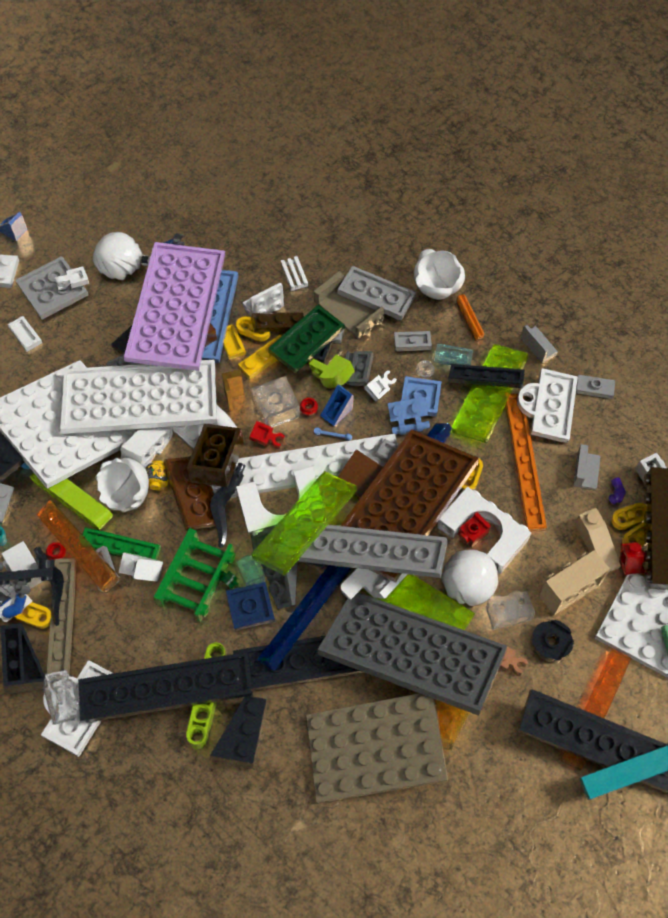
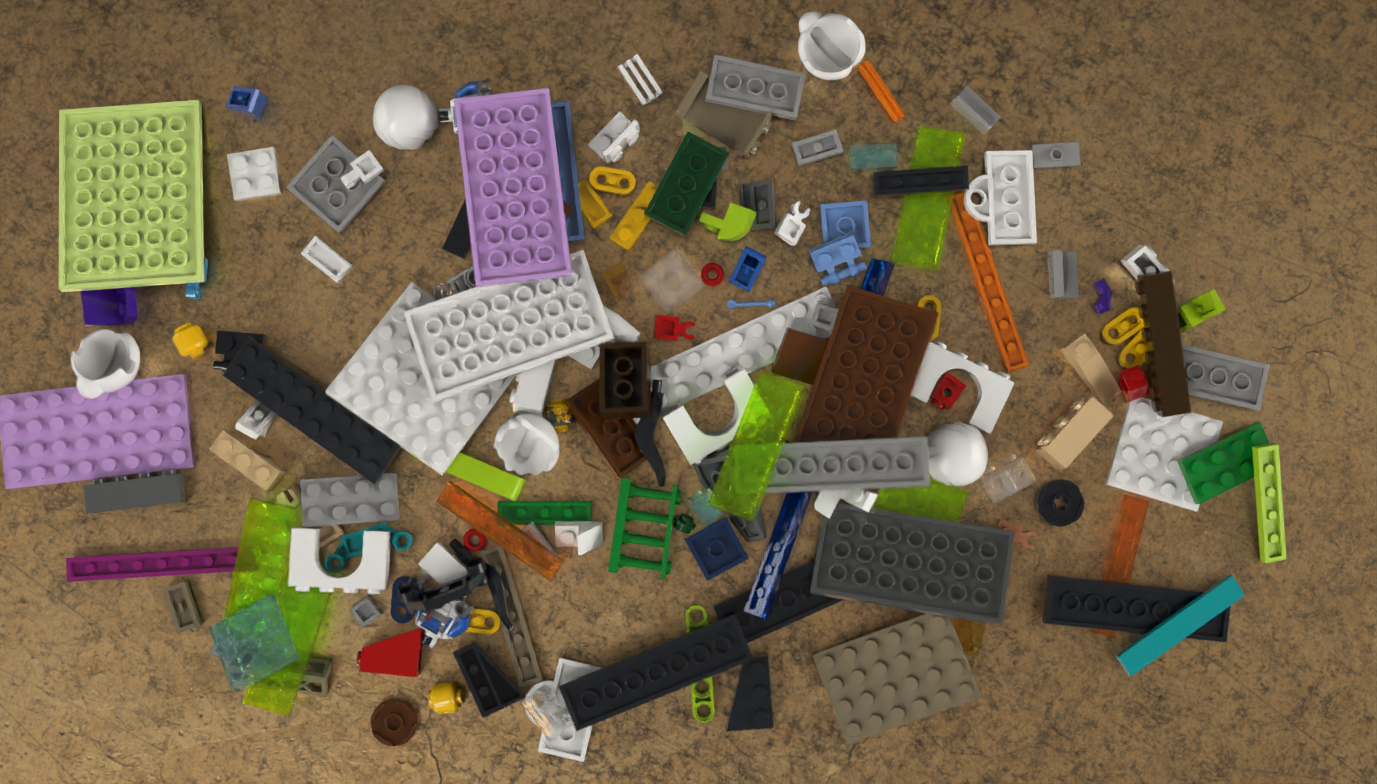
camera: 15 degrees left, 25 degrees up
dark brown plate [251,312,304,332] -> none
clear plate [416,360,434,378] -> none

